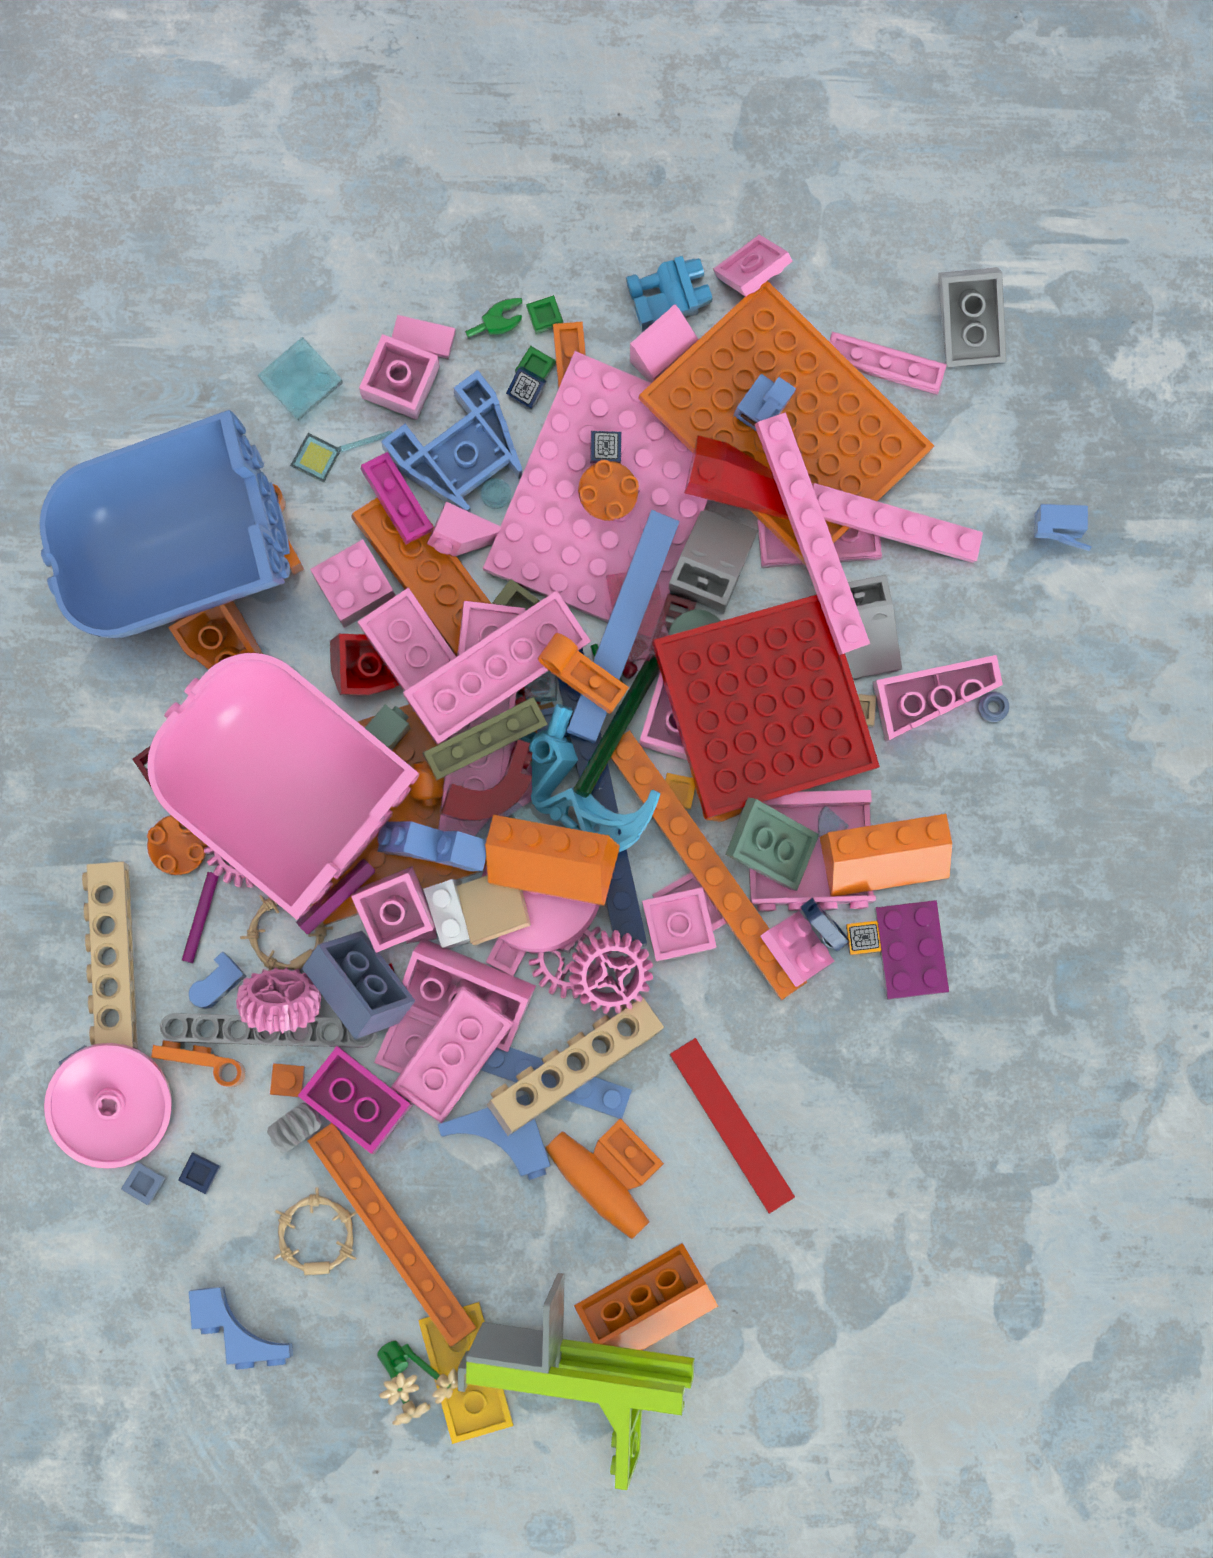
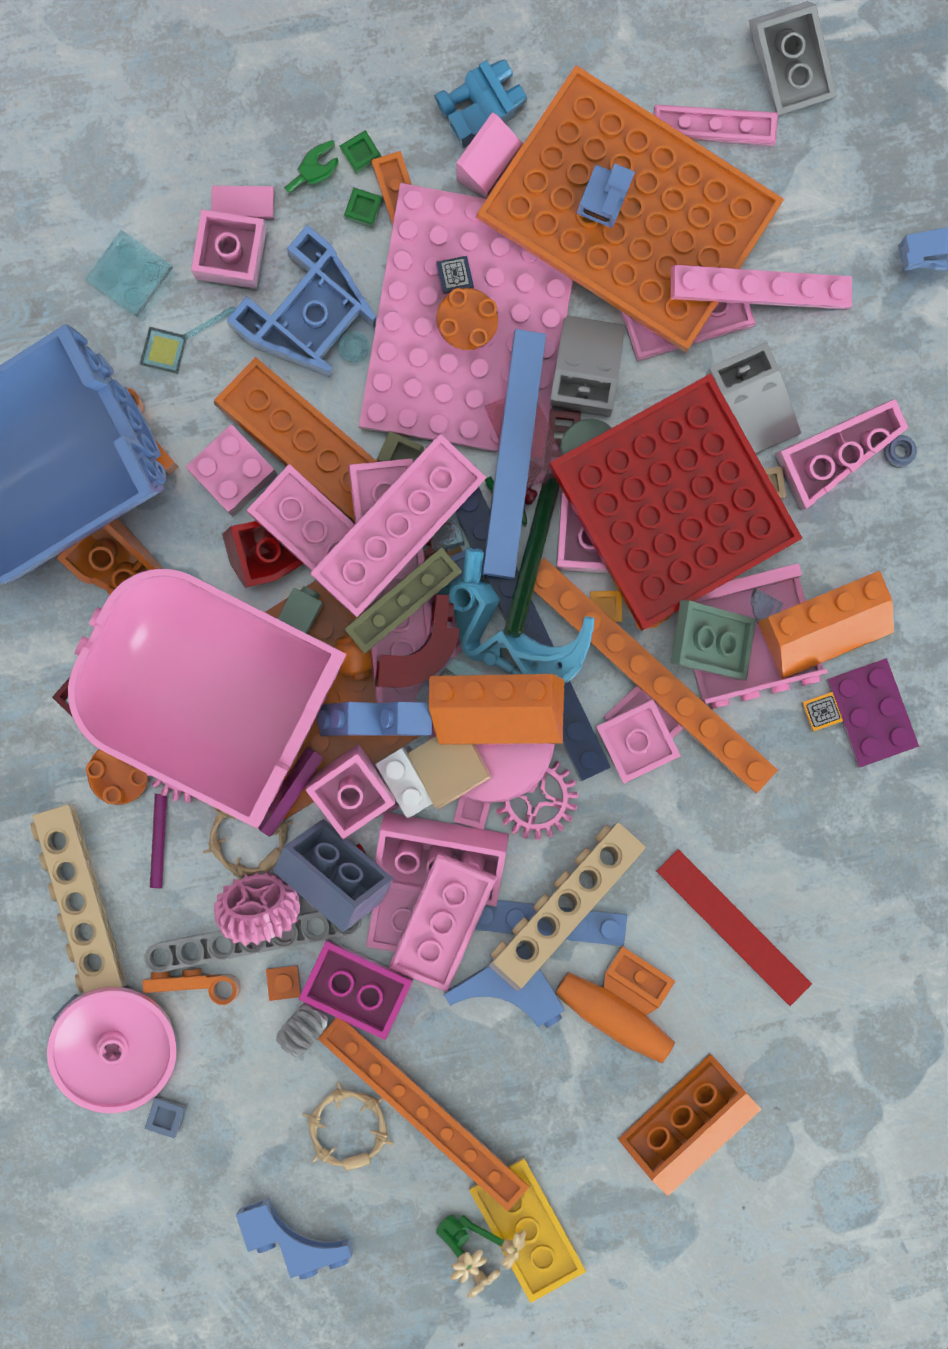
camera: 10 degrees left, 5 degrees up
dark blue tile [178,1152,221,1194] -> none
medium blue leg [189,951,247,1009] -> none
dark pink plate [360,452,433,544] -> none
bright pink slope [427,502,502,557] -> none
lime piece [458,1273,695,1490] -> none
tile [506,366,547,408] -> none
orange plate [538,633,629,714] -> none
bright pink gear [569,930,653,1014] -> none
red wedge [684,435,789,520] -> none
bright pink plate [713,234,793,297] -> none
bright pink plate [755,412,870,655] -> none
bright pink plate [760,911,834,987] -> none
piece [800,897,850,952] -> none

